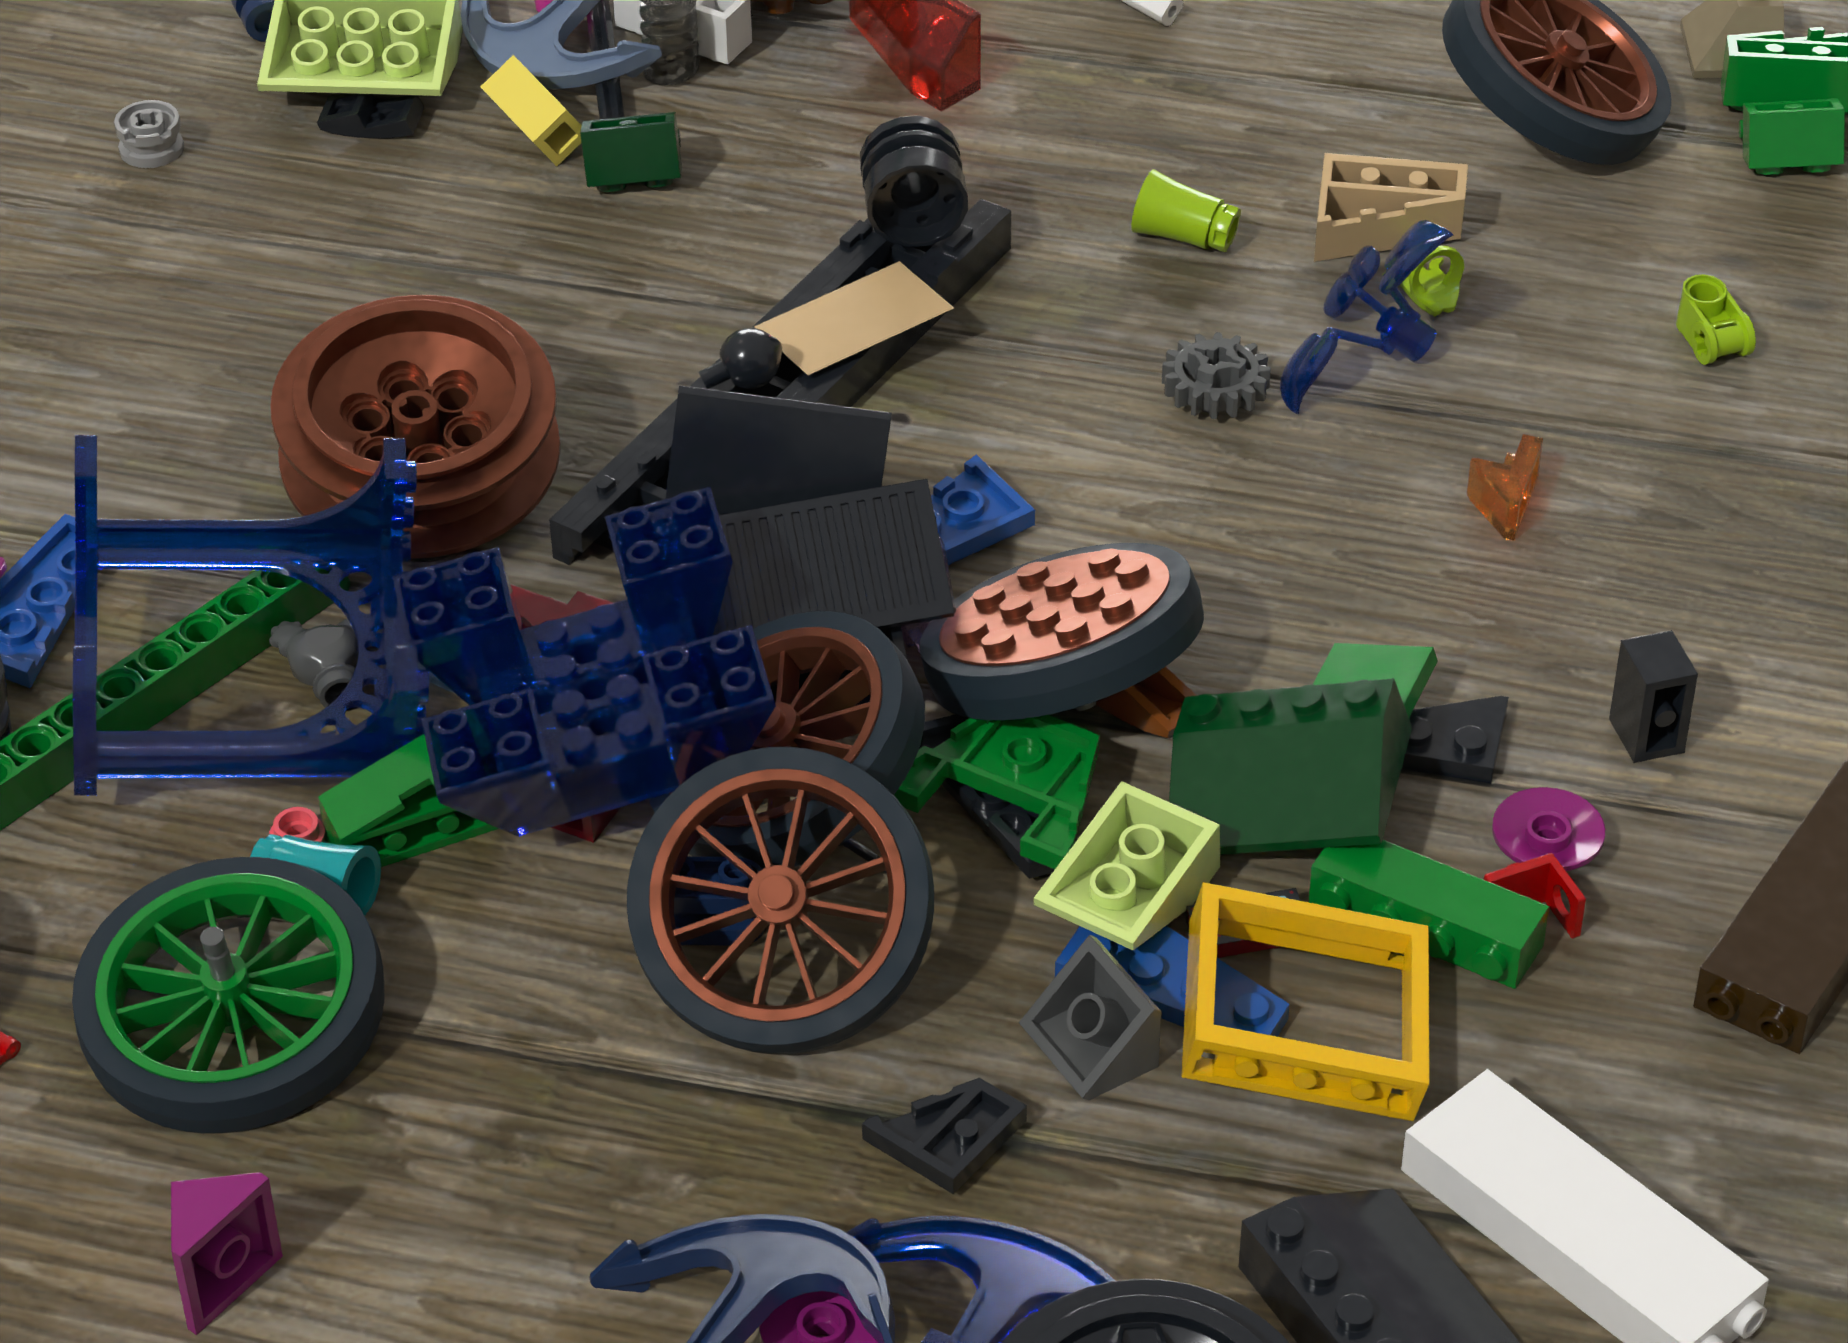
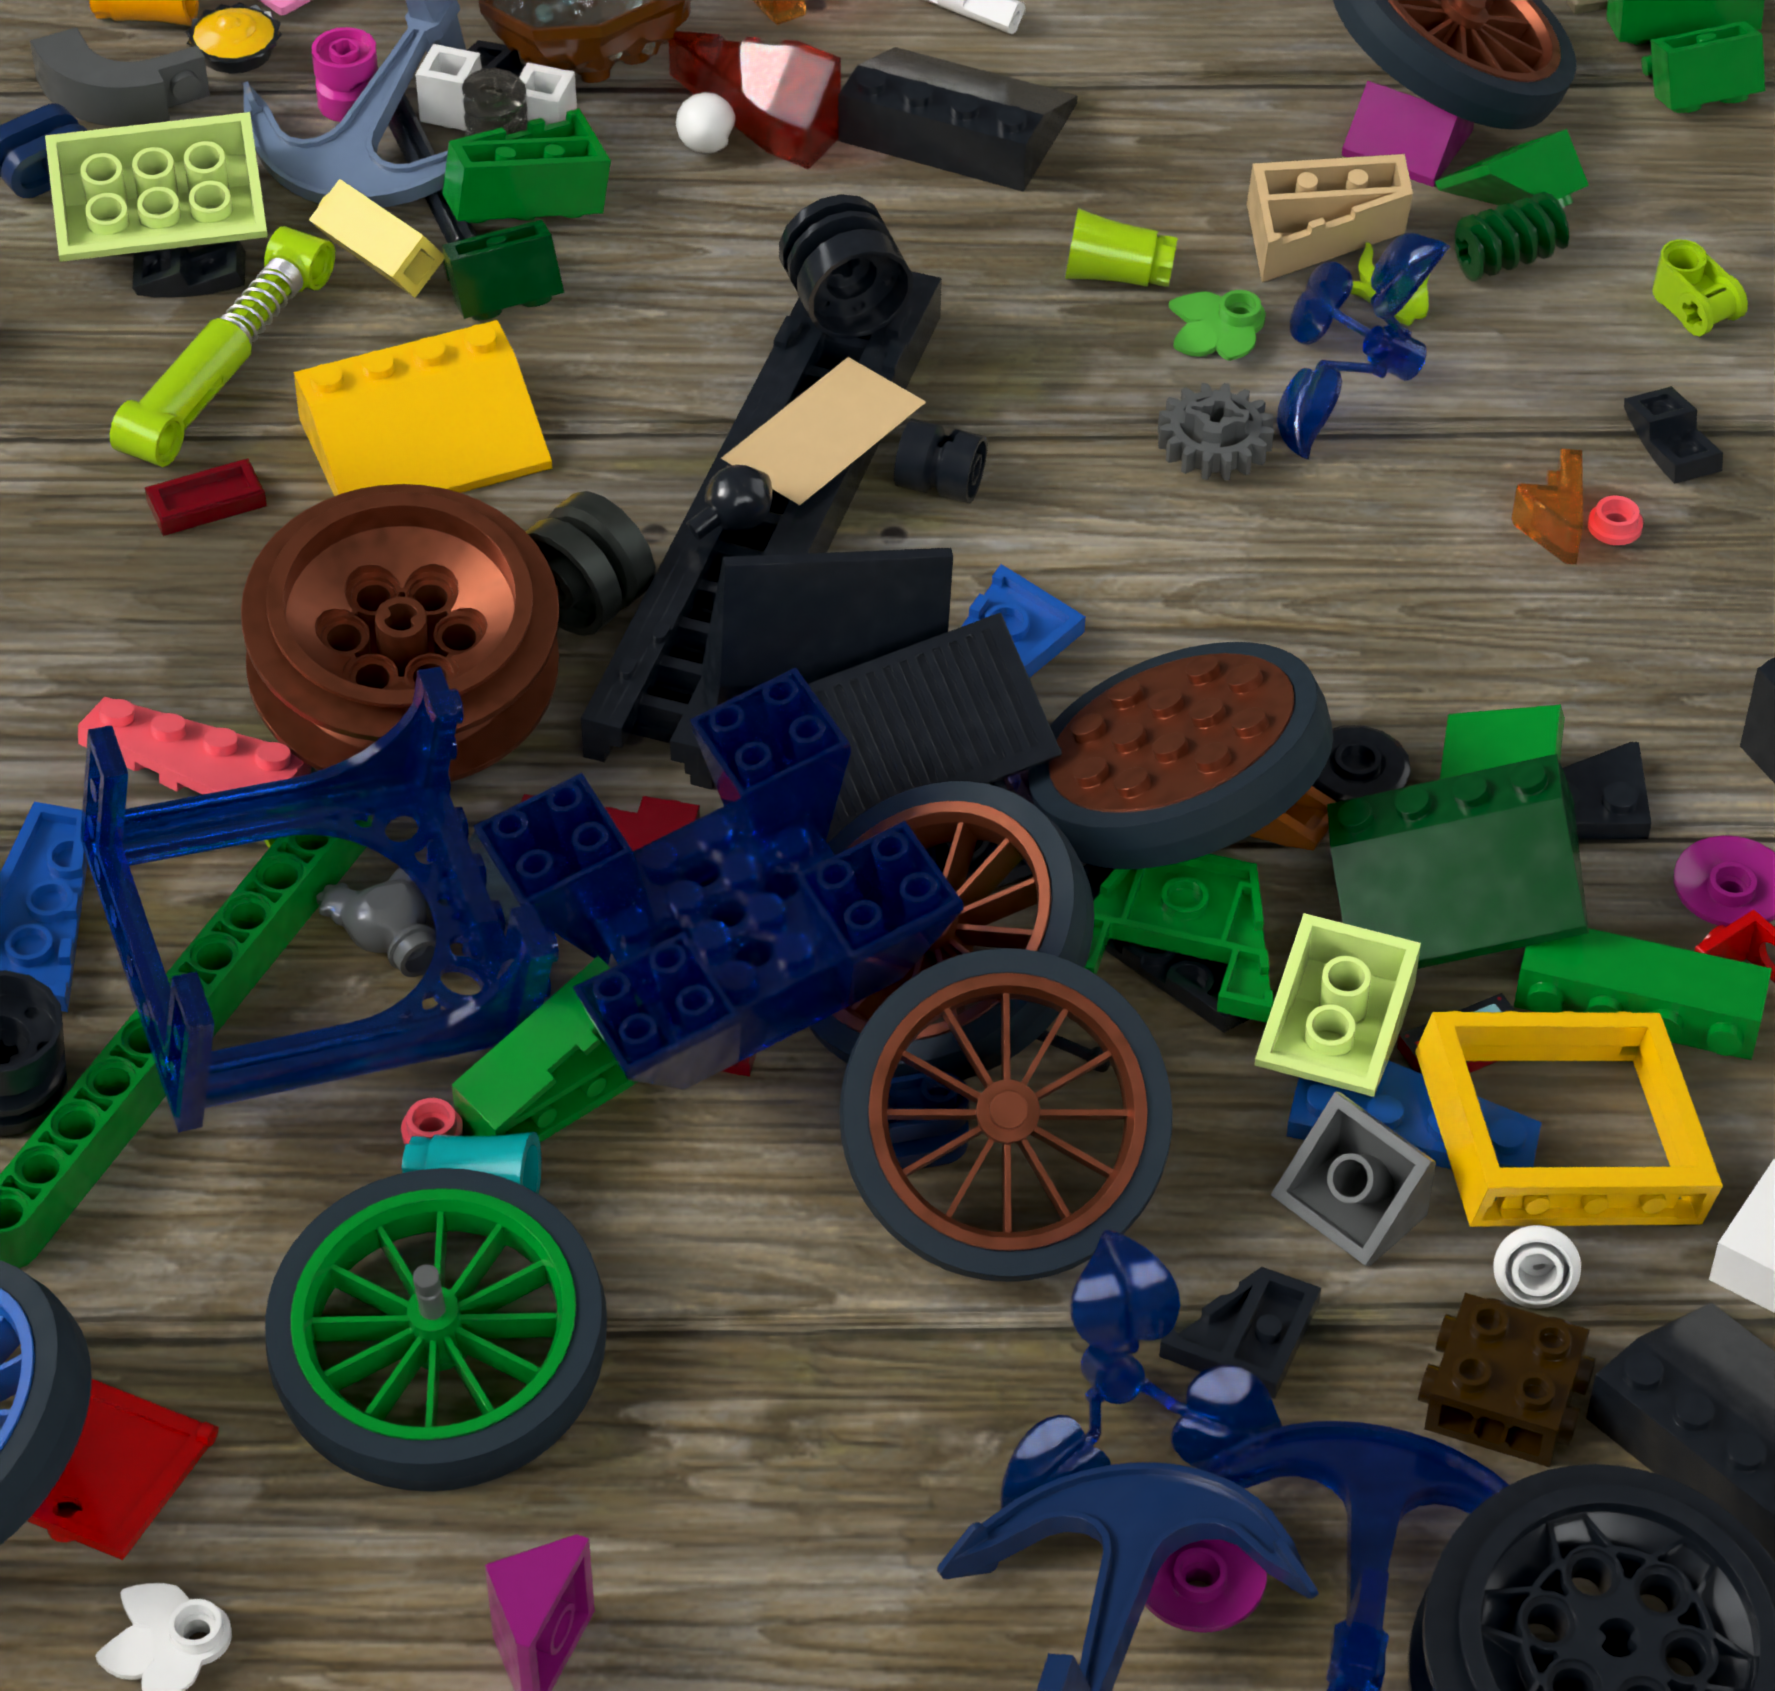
camera: 15 degrees left, 5 degrees up
none -> coral wing [78,697,311,832]
none -> lime piece [110,226,335,467]
none -> dark red tile [145,458,267,536]
none -> yellow slope [294,320,552,496]
none -> green wedge [443,108,611,223]
none -> pearl dark grey wheel [525,491,655,636]
none -> white piece [676,92,735,154]
none -> black slope [838,47,1078,192]
none -> black wheel [894,419,988,504]
none -> clear blue plant [1000,1230,1282,1509]
none -> bright green plate [1169,290,1266,361]
none -> black wheel [1312,725,1411,802]
none -> magenta slope [1342,81,1474,187]
none -> dark brown brick [1418,1293,1596,1468]
none -> green slope [1435,129,1589,208]
none -> dark green piece [1454,192,1570,282]
none -> white cone [1493,1225,1581,1309]
none -> coral plate [1588,495,1643,546]
none -> black slope [1624,386,1723,484]

